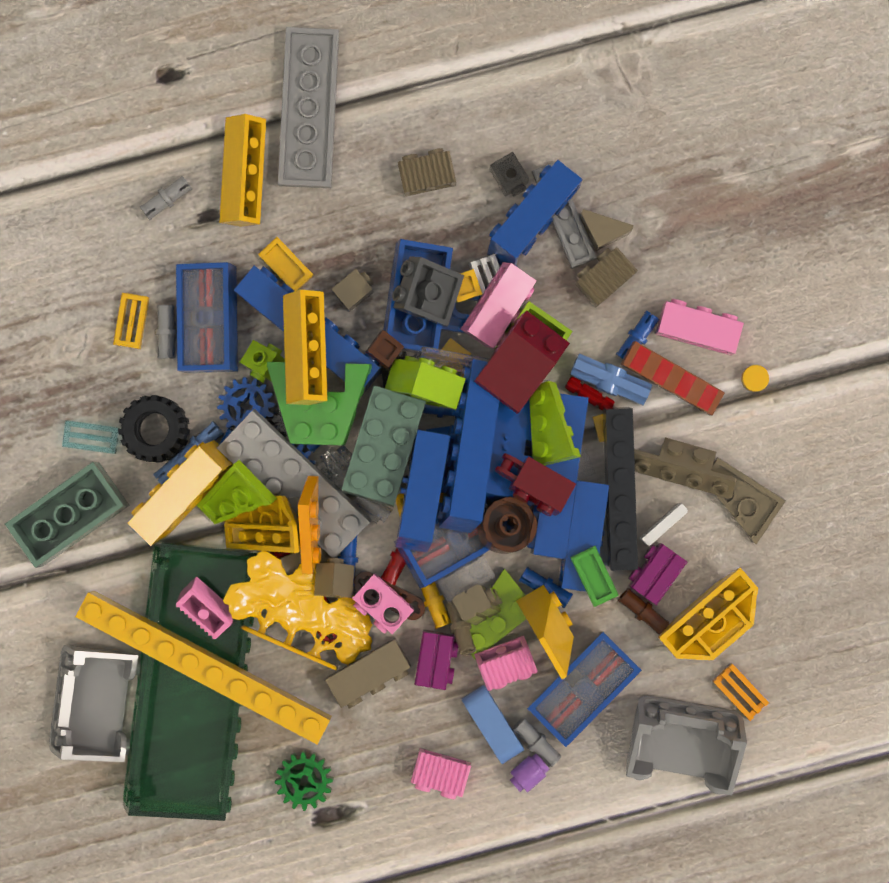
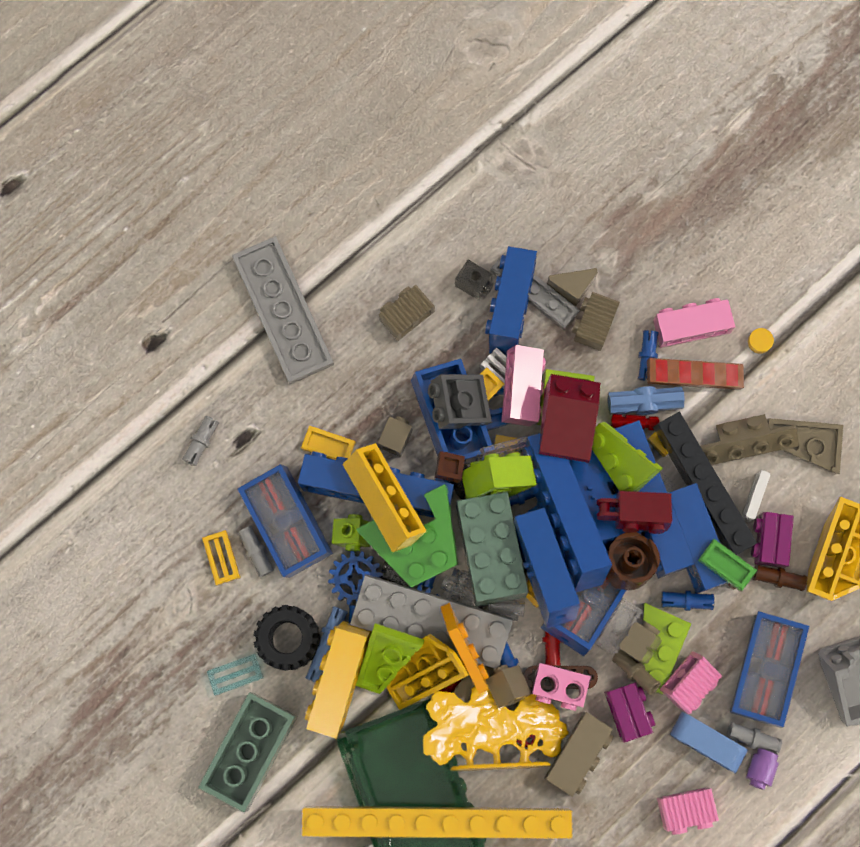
camera: 25 degrees left, 10 degrees down
bright pink brick [176,577,233,639] -> none
yellow brick [219,114,266,227] -> none
yellow pin [421,582,451,629] -> none
yellow slope [516,585,574,679] -> none

